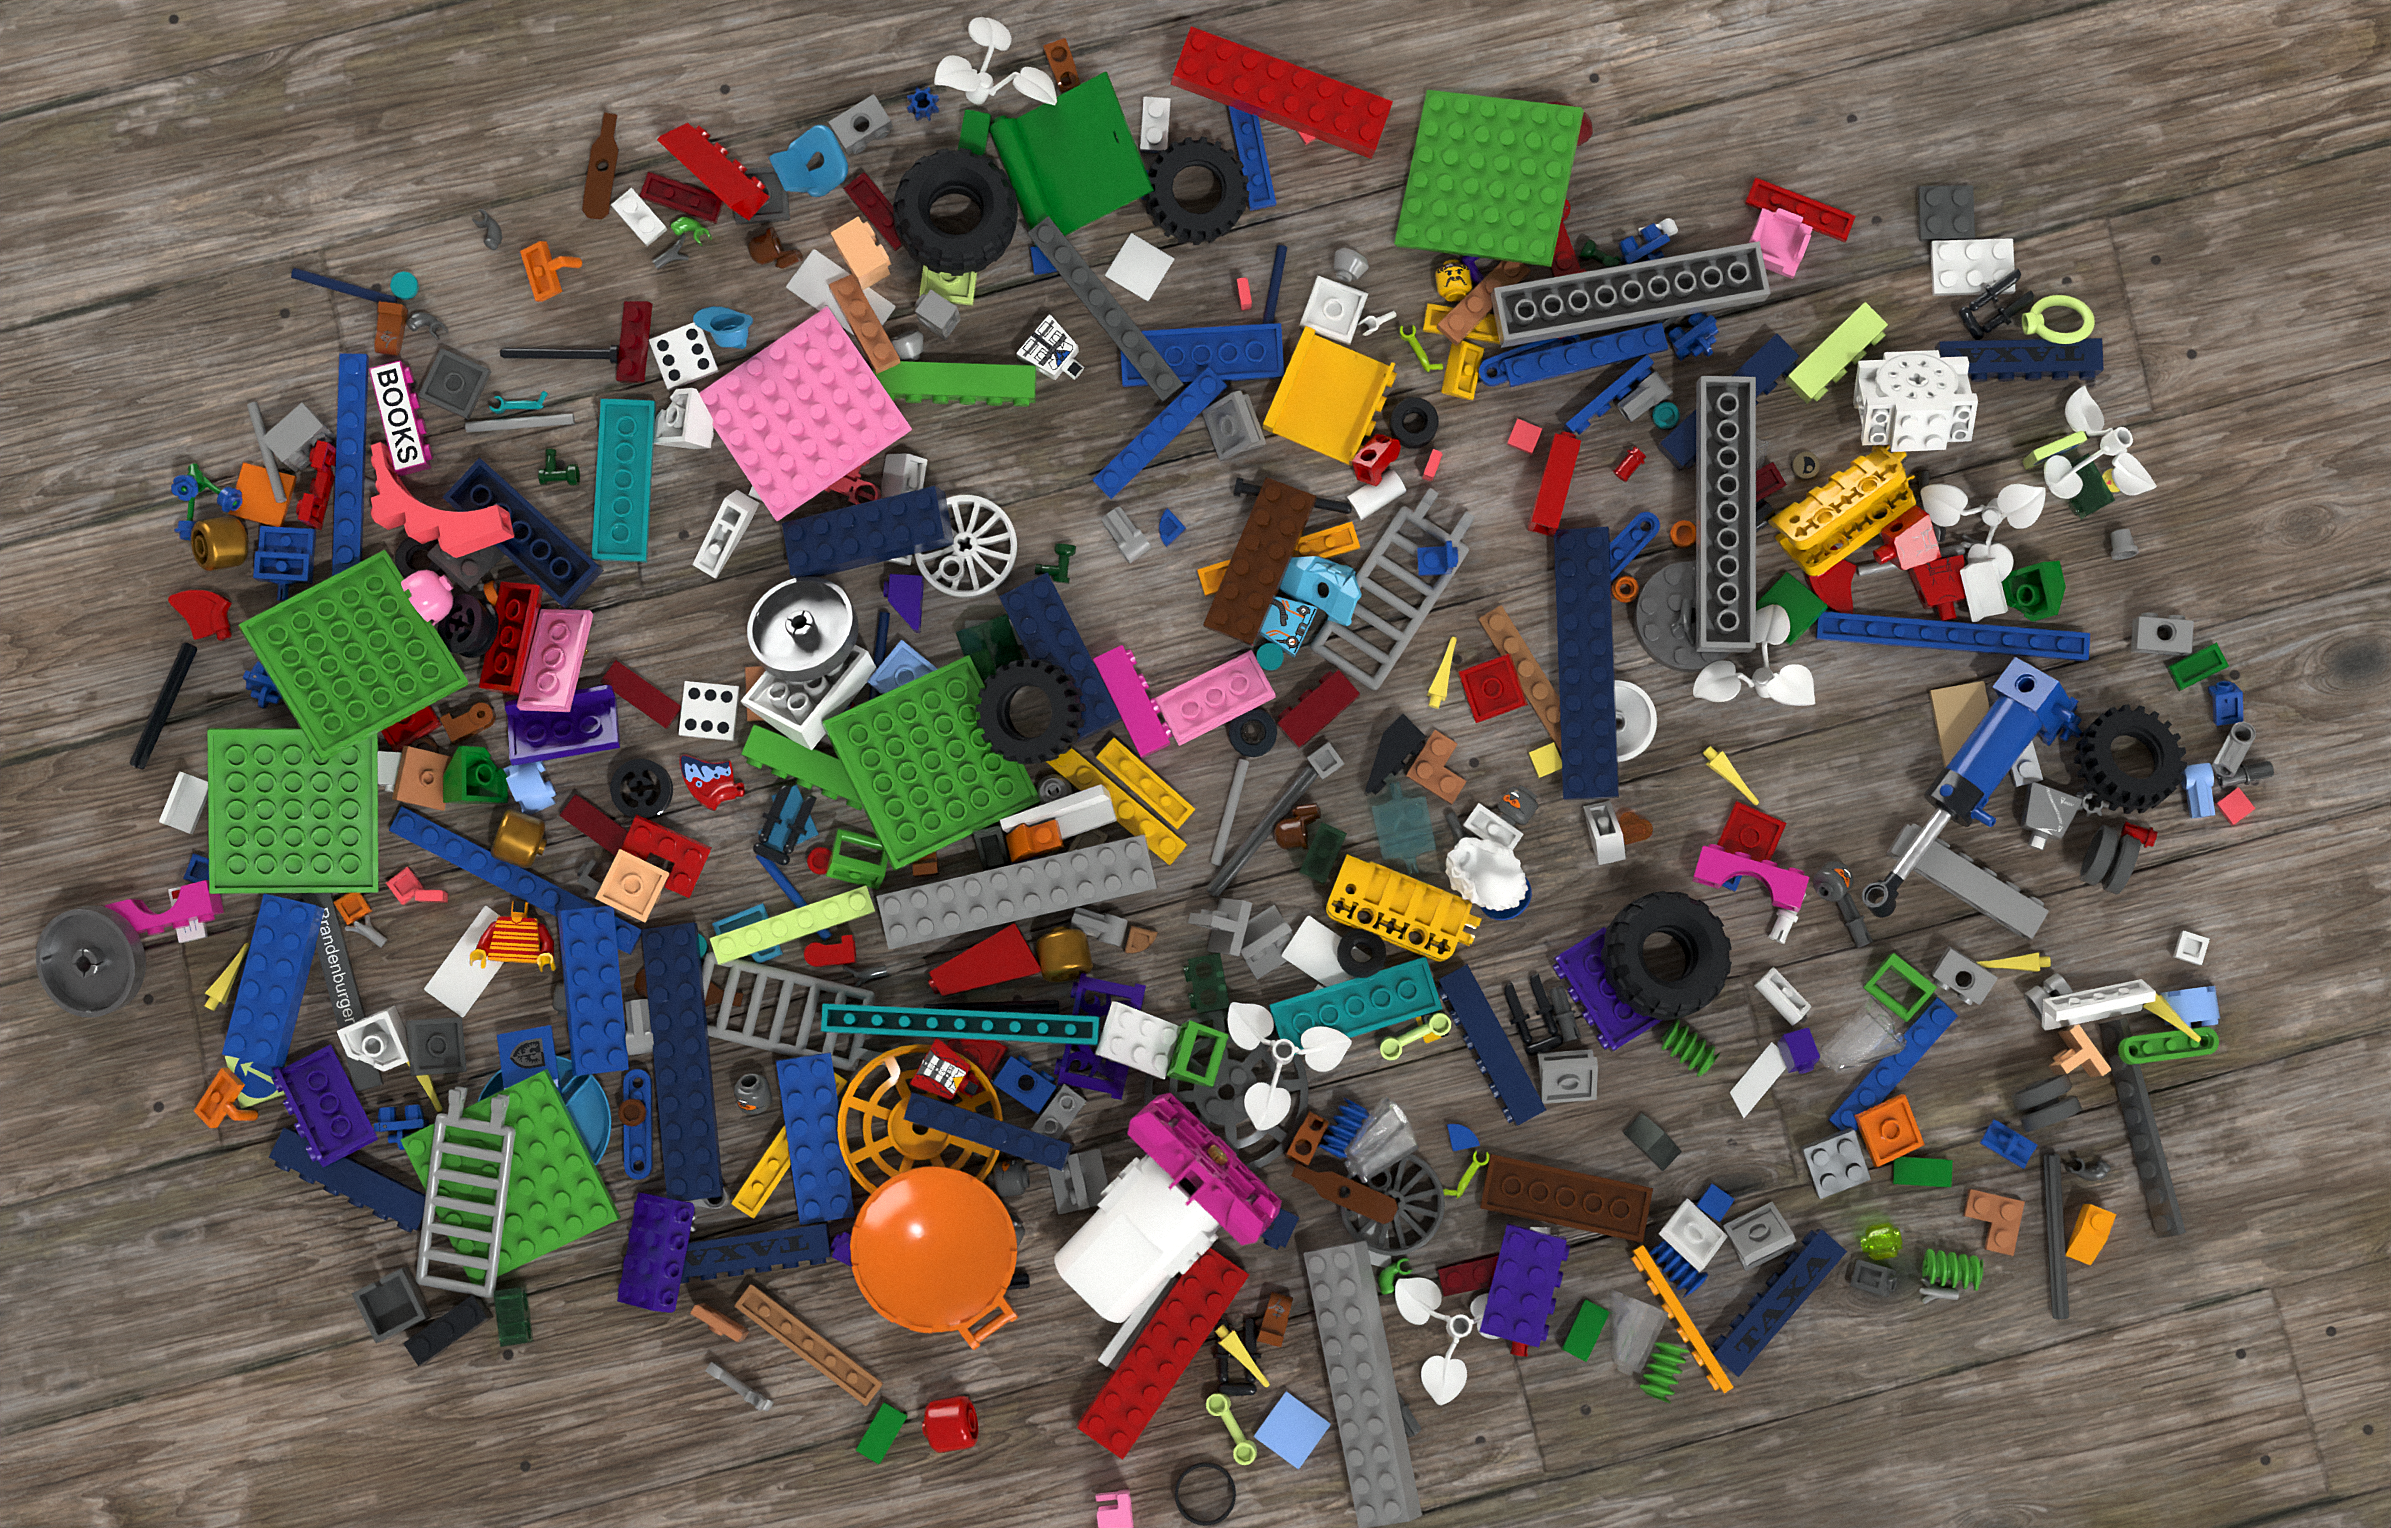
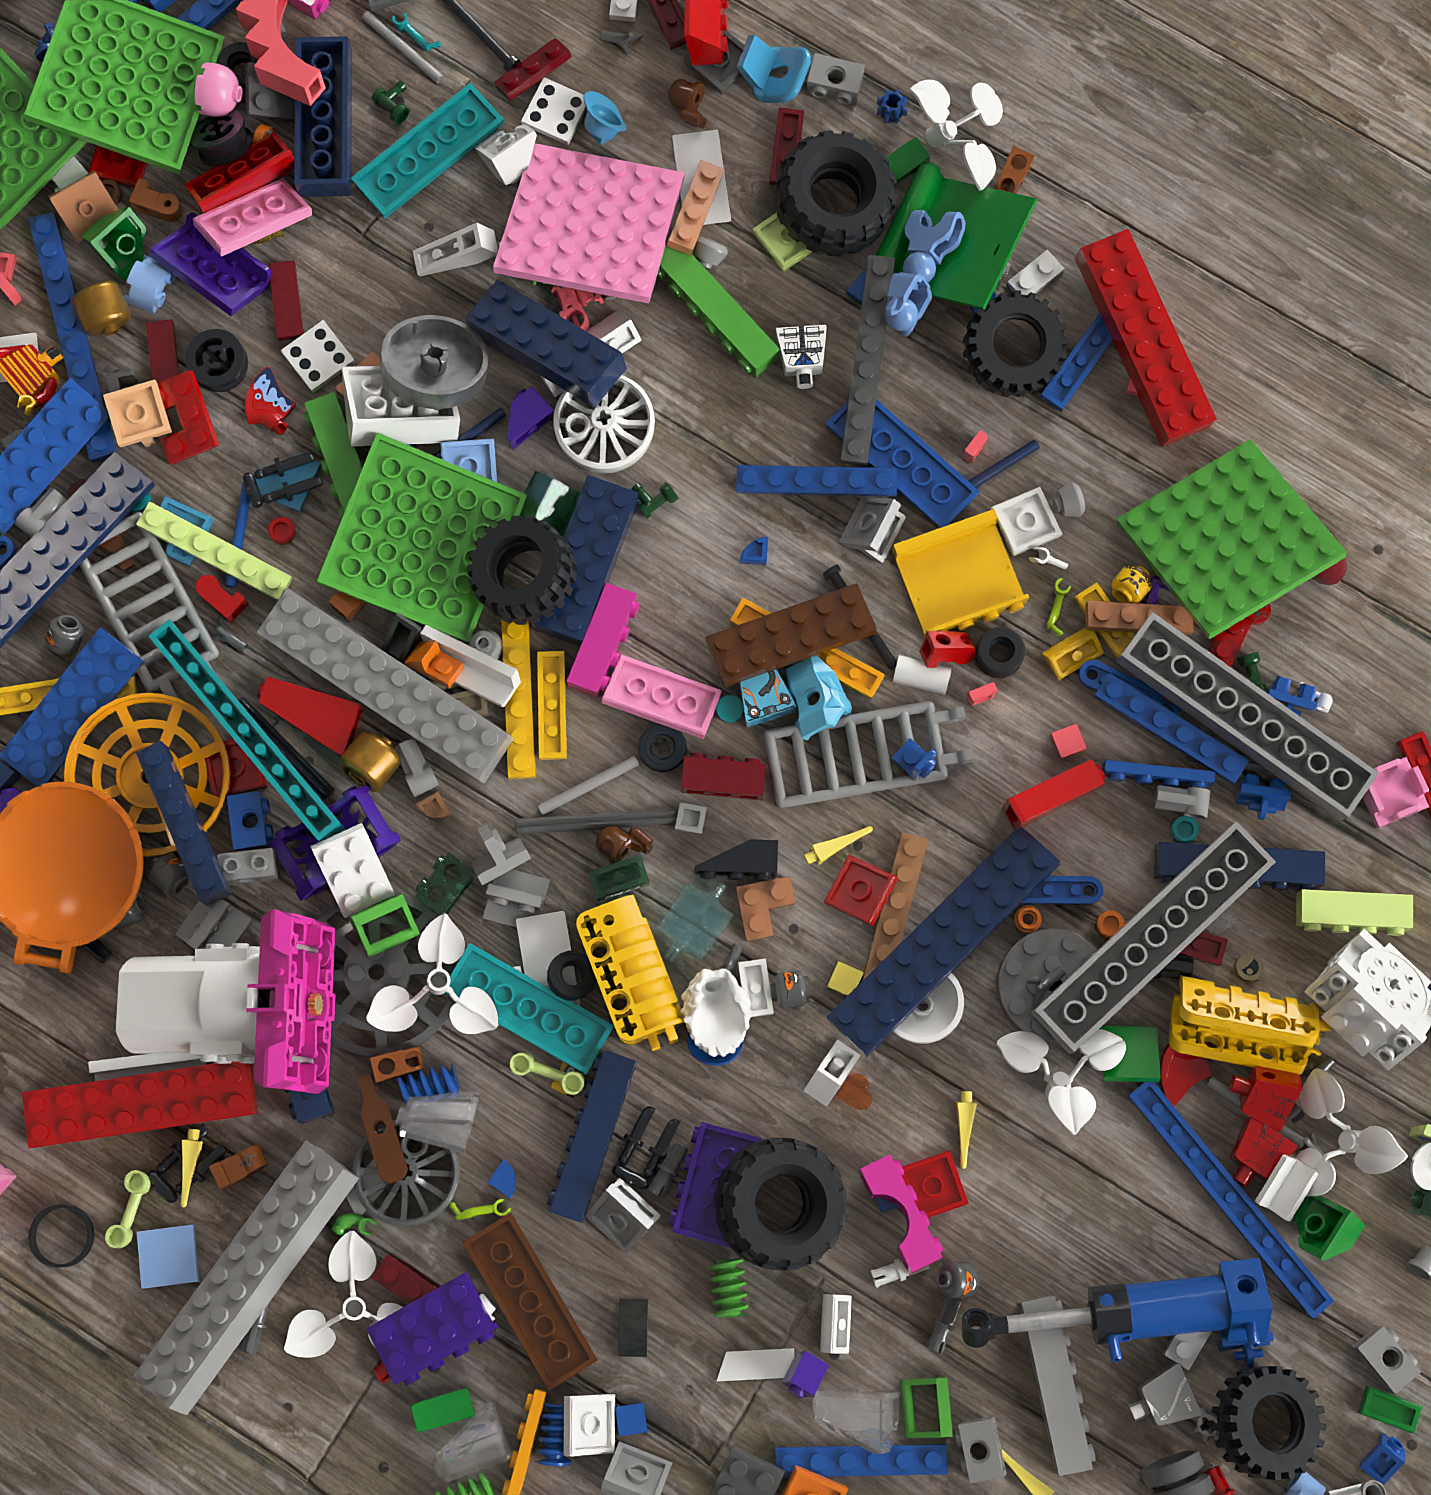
camera: 45 degrees right, 5 degrees down
bright green arm [670,217,712,246] -> none
bright green tile [826,828,888,890] -> none
light nougat brick [831,216,891,290] -> none
torso [910,1038,980,1100] -> none
light grey brick [915,289,961,341] -> none
light grey piece [1101,506,1152,564] -> none
white sticker [1105,233,1174,301] -> none
red pin [1613,447,1646,483] -> none
tan tile [1929,681,1990,768] -> none
none -> medium blue piece [884,210,966,337]

